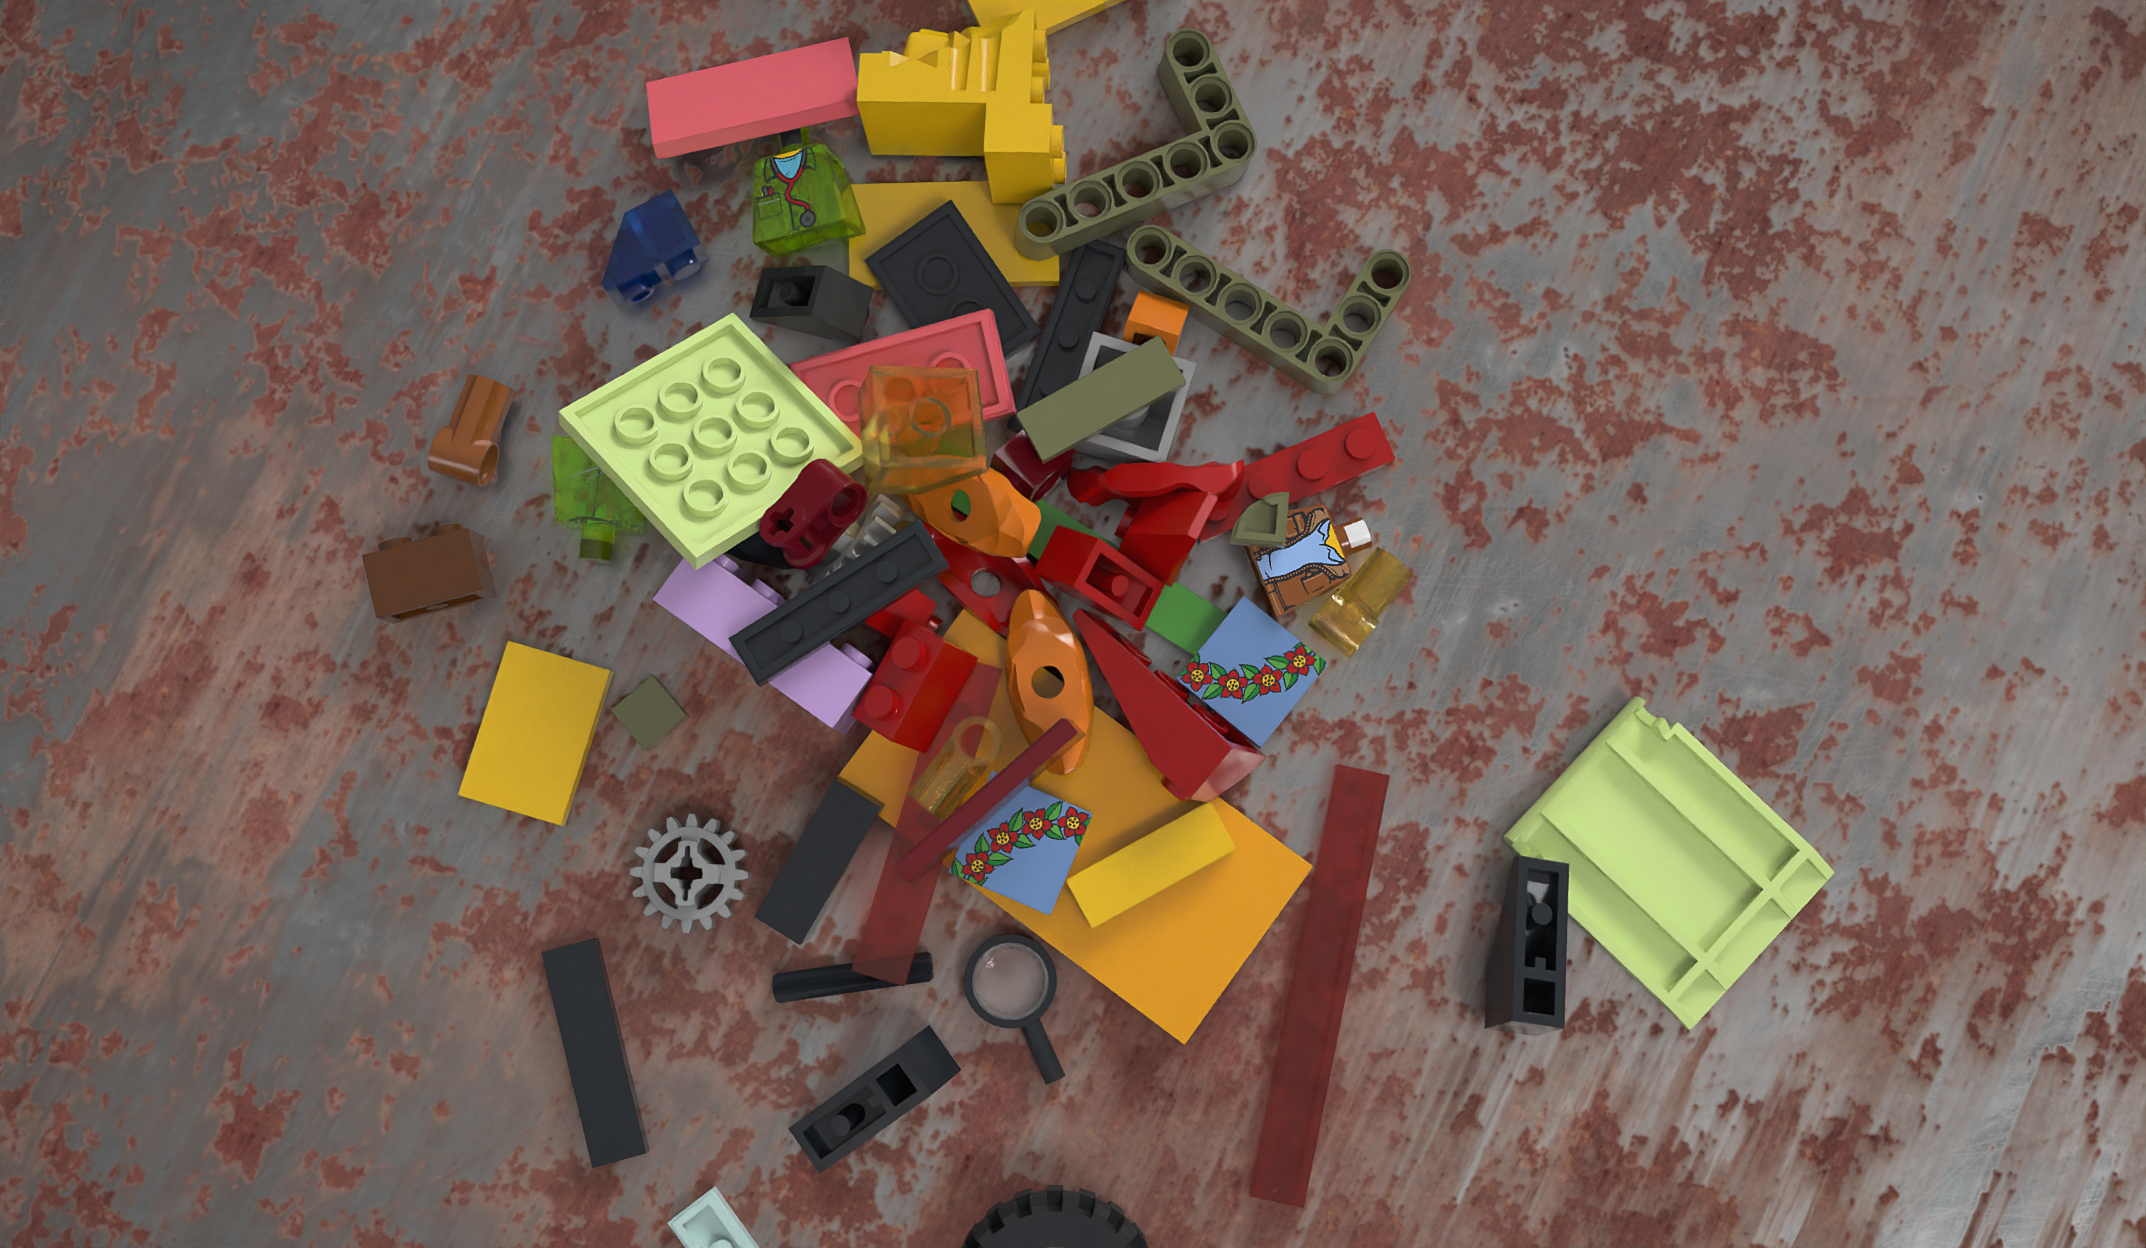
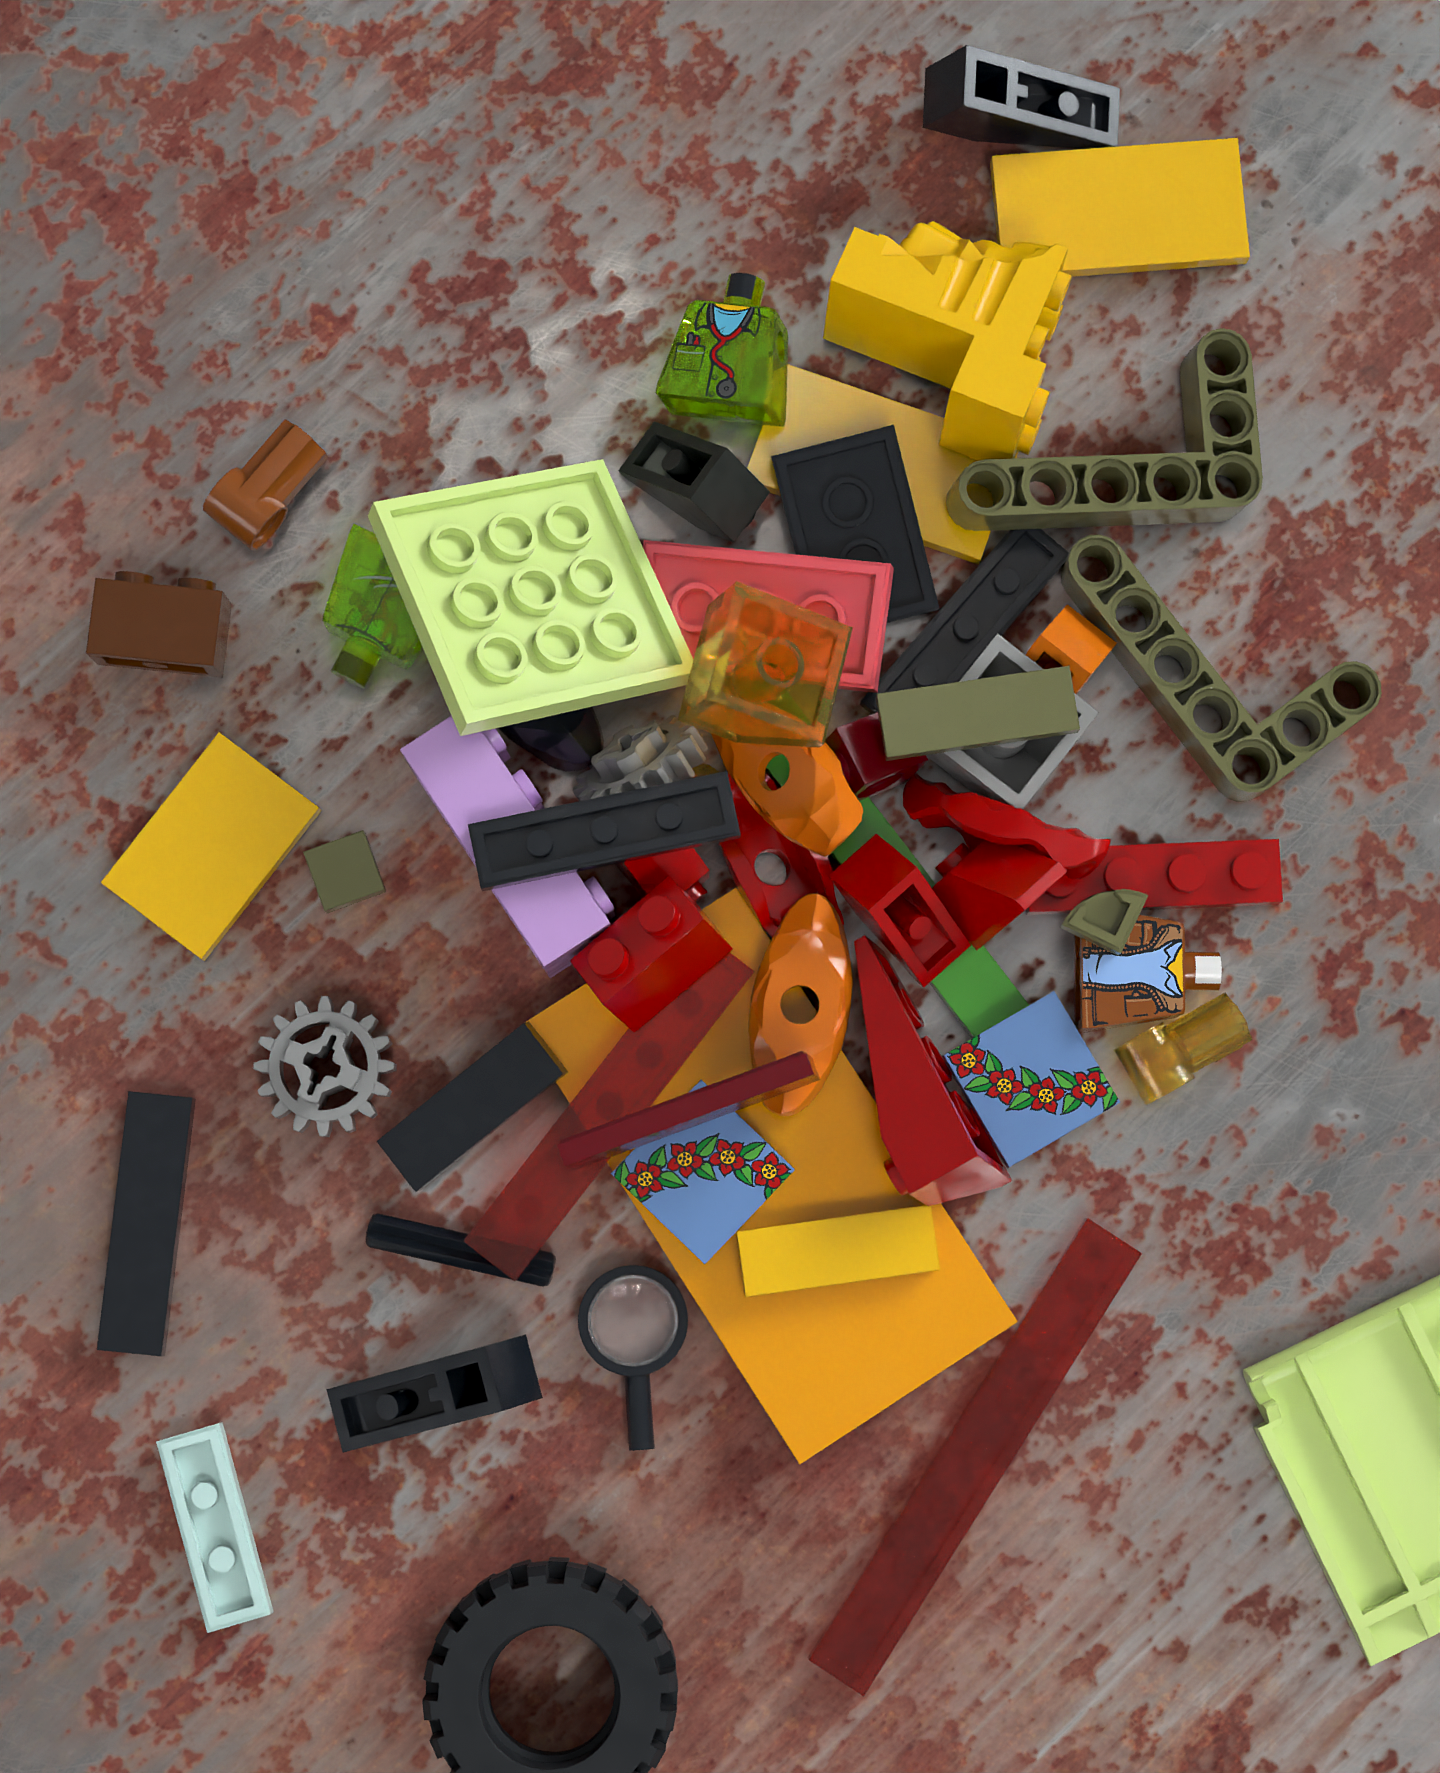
camera: 15 degrees right, 0 degrees up
clear blue slope [601,188,709,306] -> none
coral tile [646,37,860,159] -> none
dark red piece [759,459,868,569] -> none
clear yellow piece [907,716,1004,821] -> none
black slope [1484,855,1569,1036] -> none

